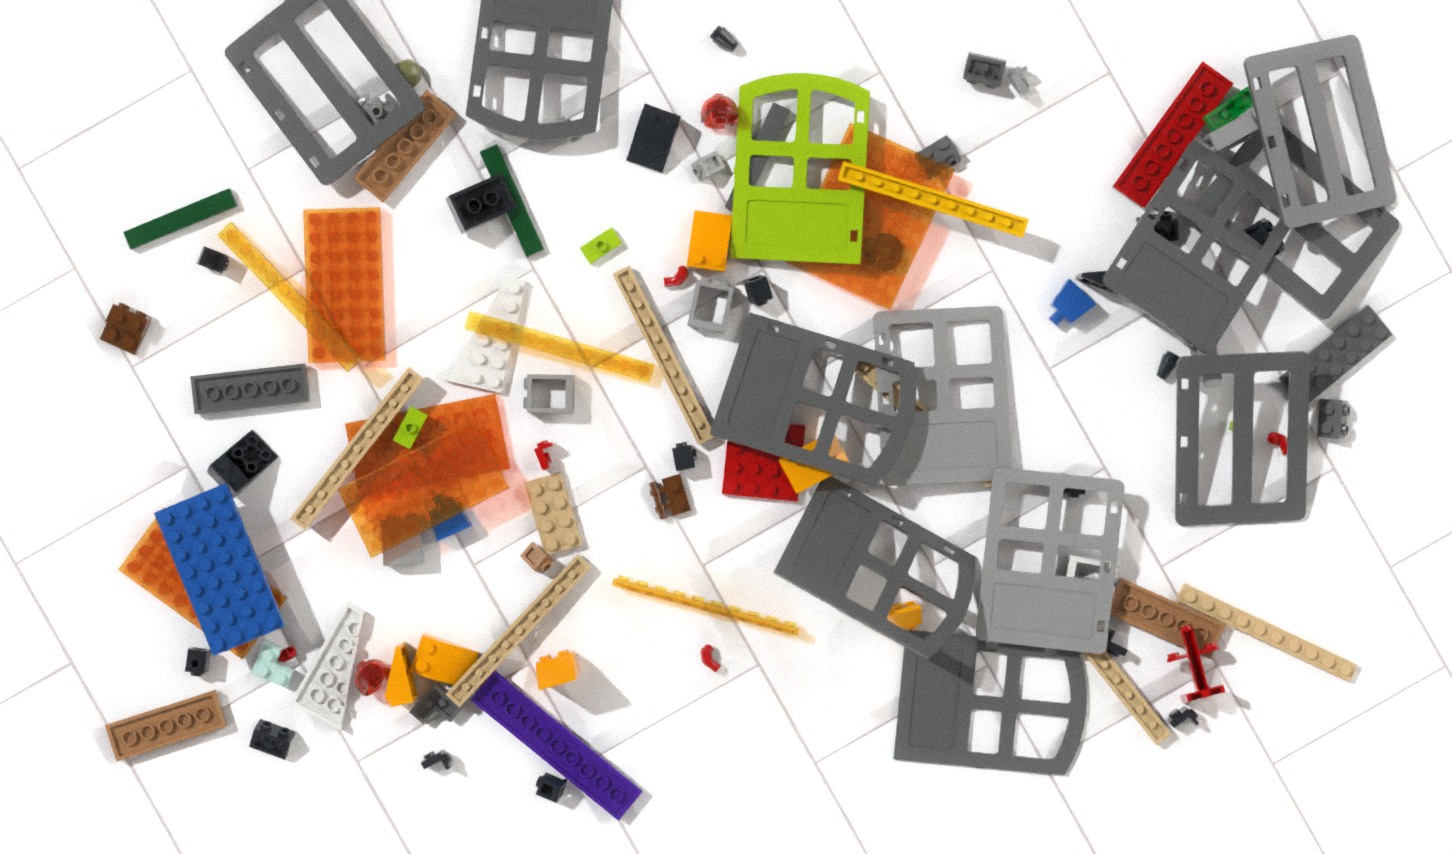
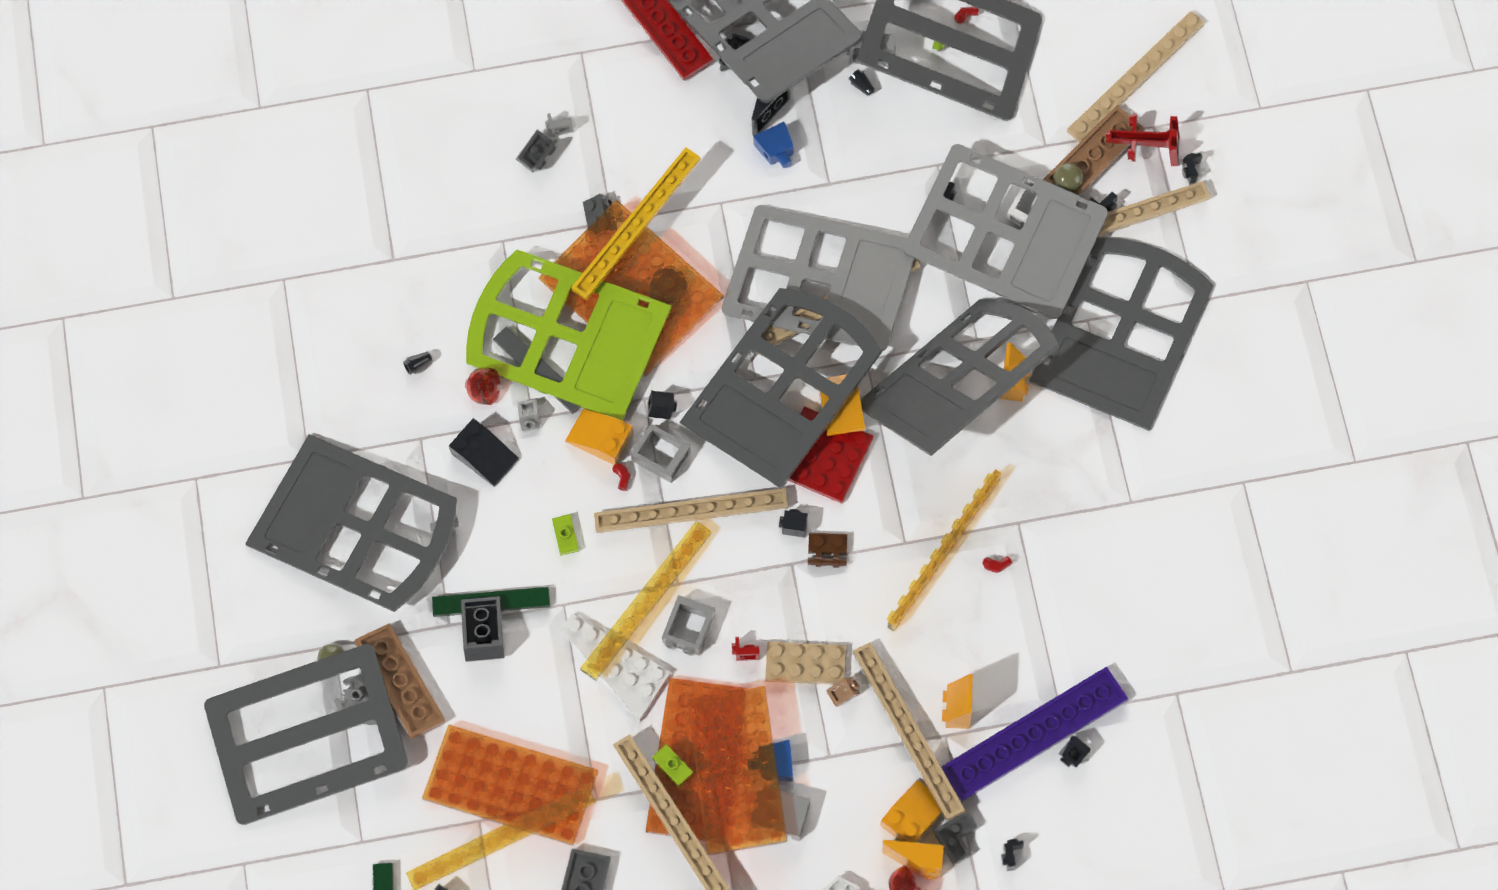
camera: 70 degrees left, 20 degrees down
none -> olive hair [1052,163,1083,191]

